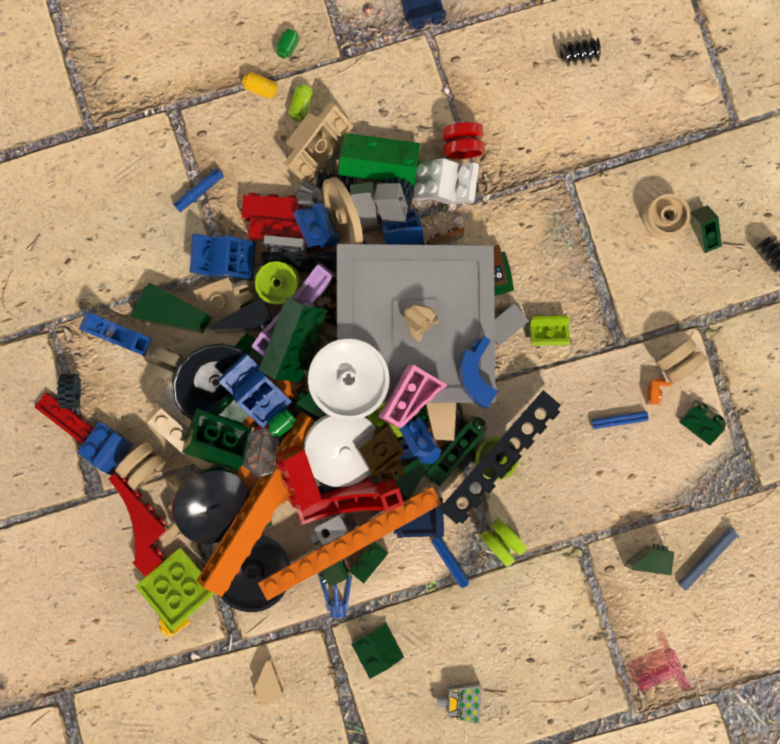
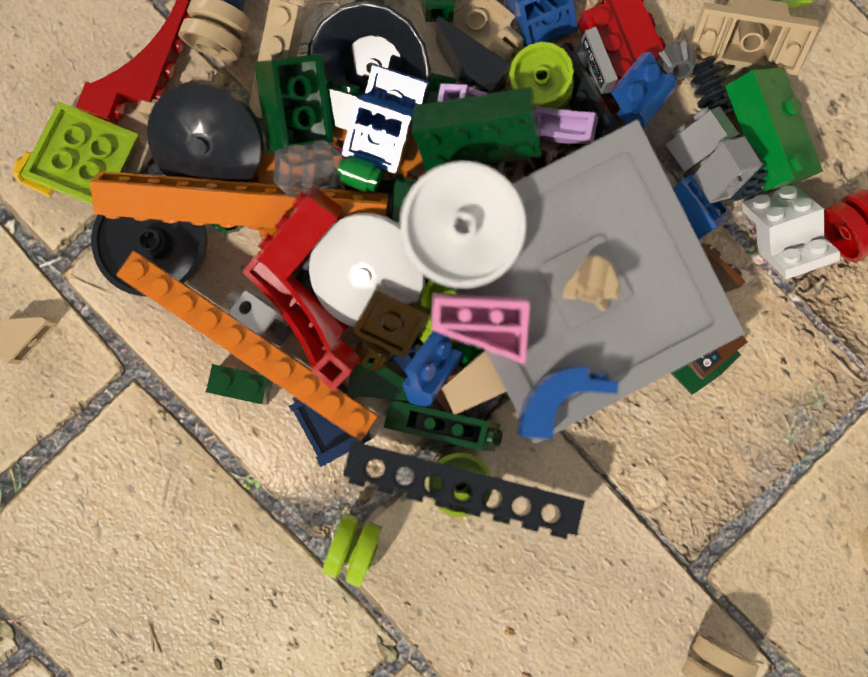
camera: 60 degrees right, 0 degrees up
blue plant [318,572,352,618] -> none
dark green slope [319,559,351,587] -> none
tan dish [322,177,363,244] -> none
dark green slope [351,623,404,679] -> none
blue axle [431,537,470,588] -> none
light grey torso [436,682,481,724] -> none
light grey brick [495,303,529,347] -> none
lime bracket [529,315,570,346] -> none
blue axle [591,411,649,429] -> none
orange bracket [647,378,671,405] -> none

